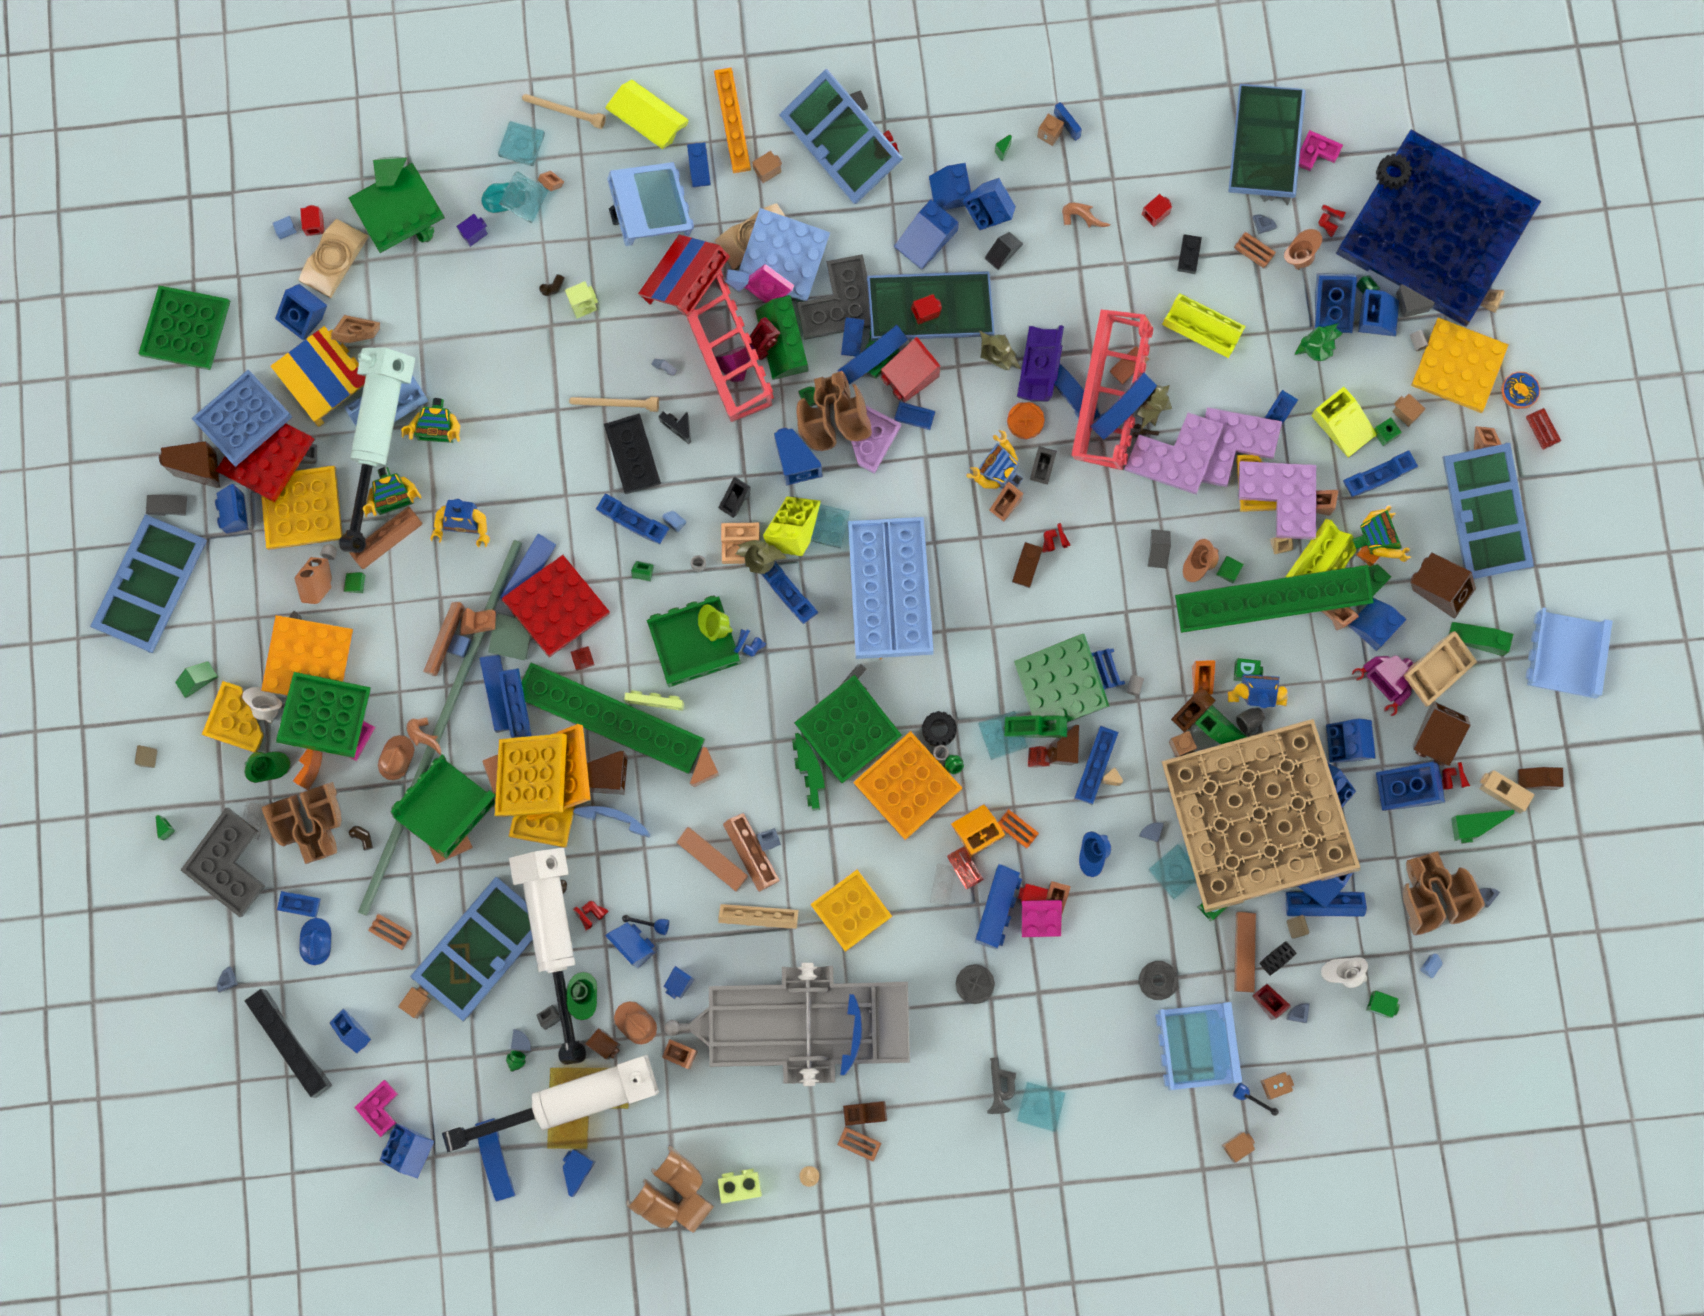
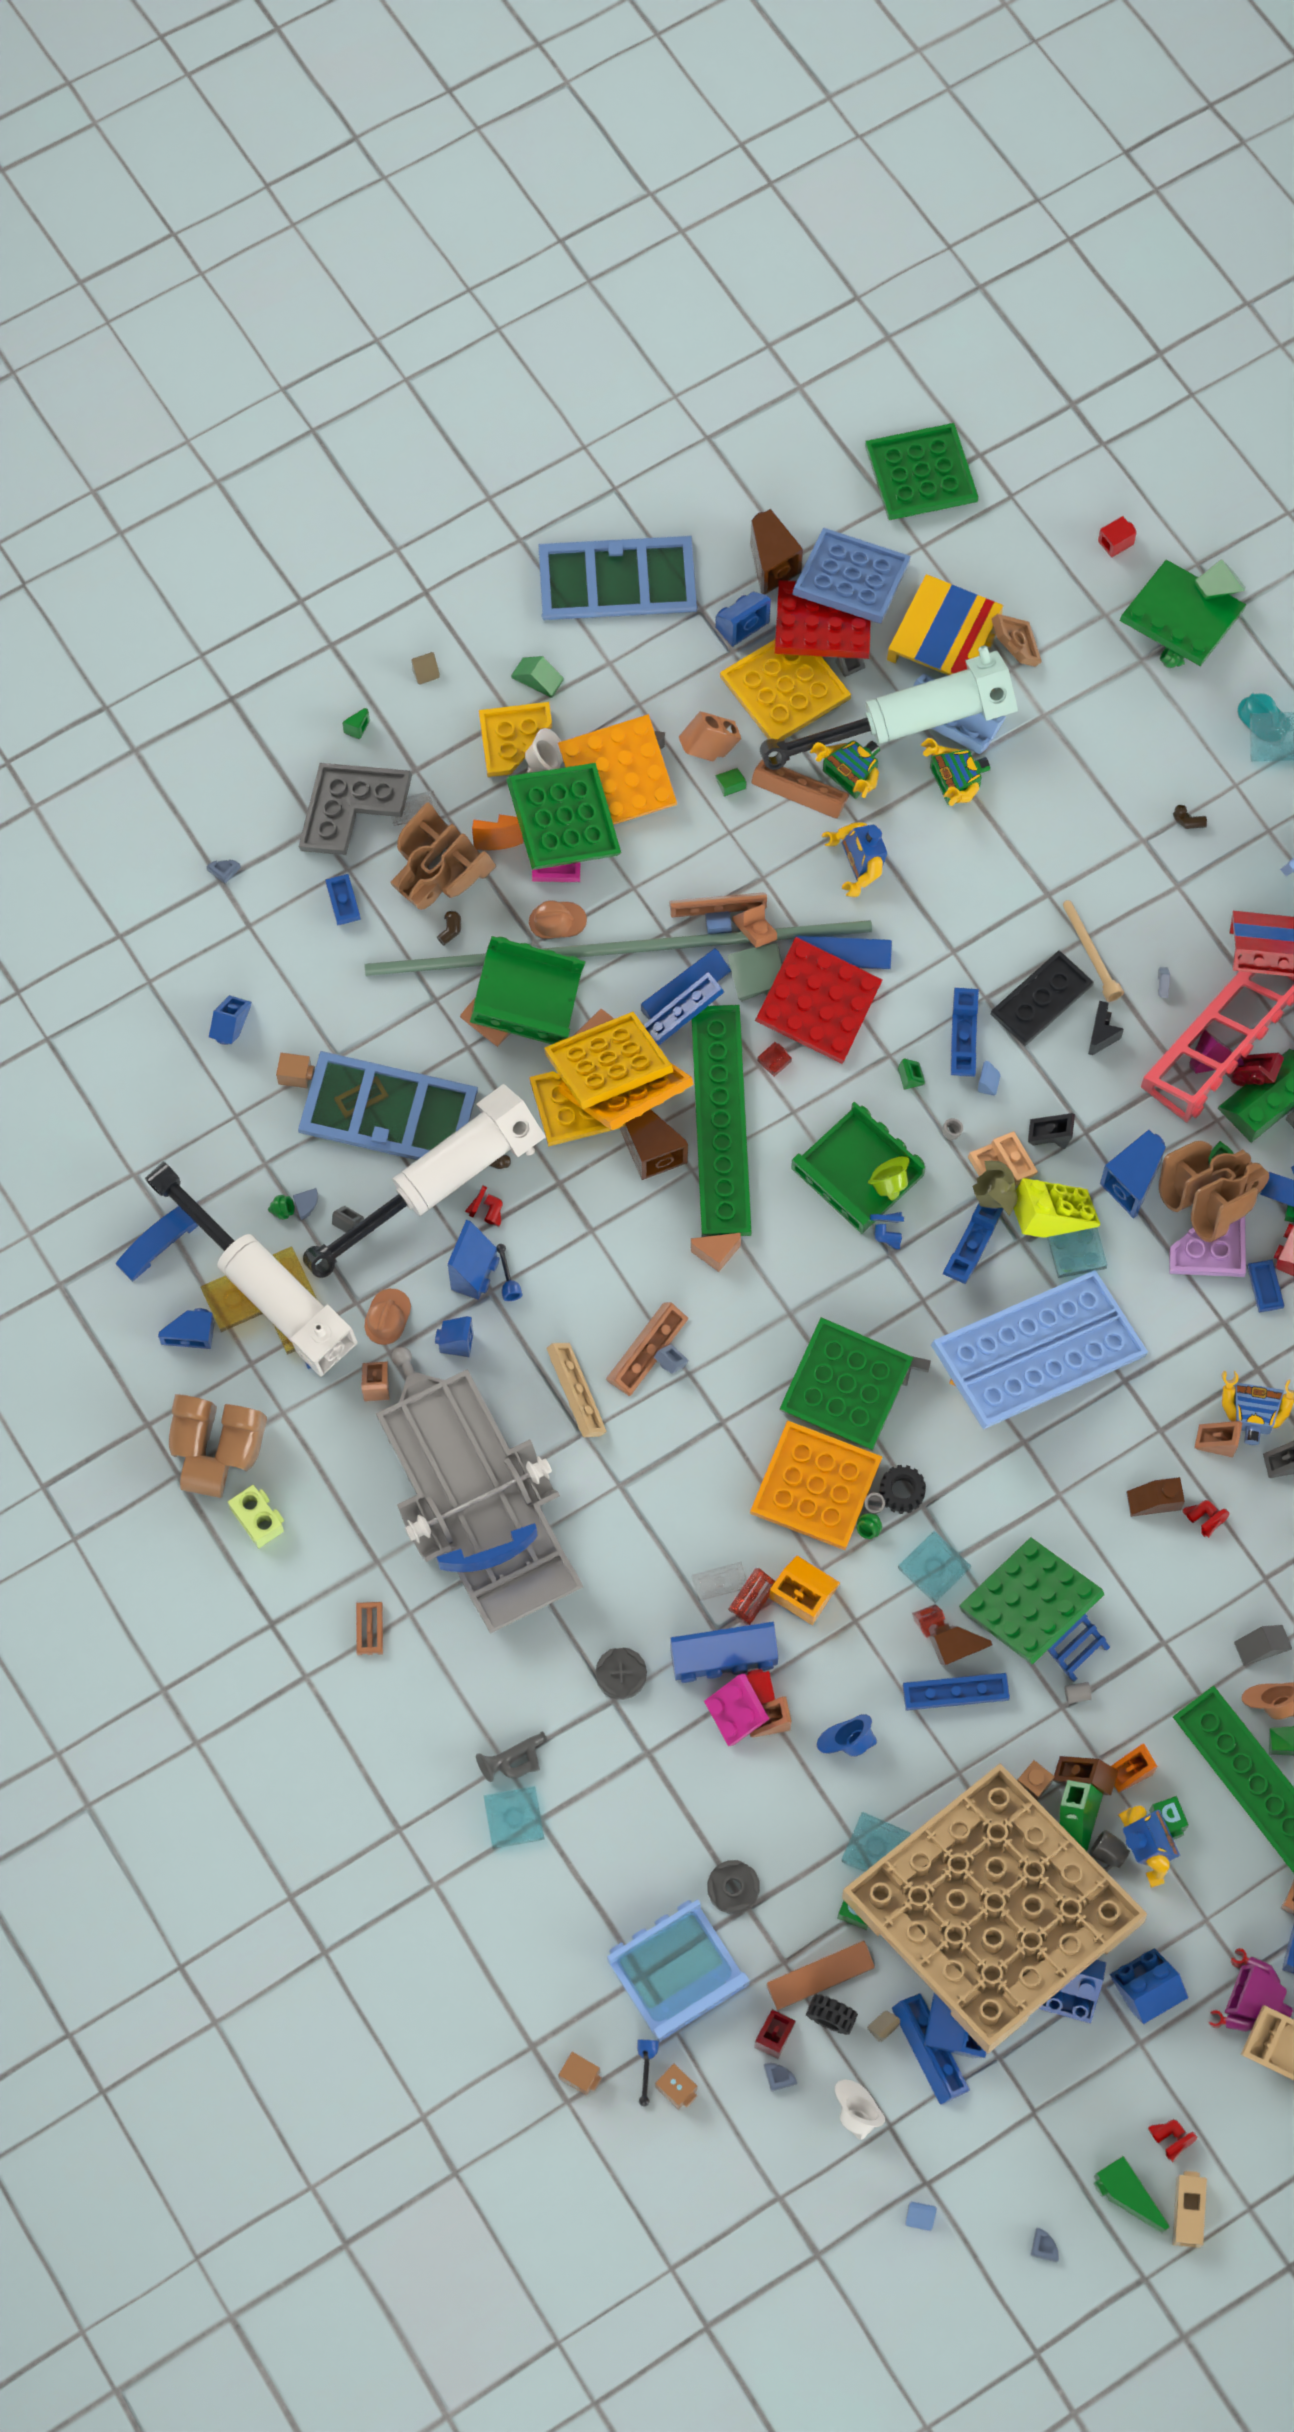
camera: 60 degrees right, 10 degrees down
dark grey slope [146,495,187,516] -> none
green piece [244,752,290,783] -> none
black arch [244,989,333,1098] -> none
medium blue slope [273,216,297,239] -> none
blue slope [275,284,327,340] -> none
tan slope [298,219,369,298] -> none
blue piece [299,918,332,965] -> none
light grey hinge [320,544,337,560] -> none
dark pink plate [354,1080,399,1137] -> none
nougat tile [368,914,412,950] -> none
blue slope [379,1123,434,1179] -> none
nougat piece [406,717,441,755] -> none
dark purple brick [456,214,488,247] -> none
yellowish green brick [565,281,598,319] -> none
green piece [566,972,597,1020] -> none
medium blue slope [573,806,650,838] -> none
reddish brown slope [585,1028,621,1060] -> none
yellowish green plate [624,690,684,711] -> none
nougat slope [676,827,748,891] -> none
green slope [792,733,826,811] -> none
tan tile [799,1166,820,1187] -> none
yellow plate [810,869,892,952] -> none
reddish brown slope [843,1101,887,1126] -> none
orange tile [998,809,1039,849] -> none
green slope [1004,715,1067,738] -> none
tan slope [1101,767,1123,786] -> none
sand blue tile [1139,822,1164,842] -> none
green brick [1366,991,1400,1018] -> none
blue slope [1376,762,1445,811] -> none
medium nougat piece [1403,851,1485,935] -> none
reddish brown slope [1413,701,1471,766] -> none
reddish brown slope [1517,767,1564,790] -> none

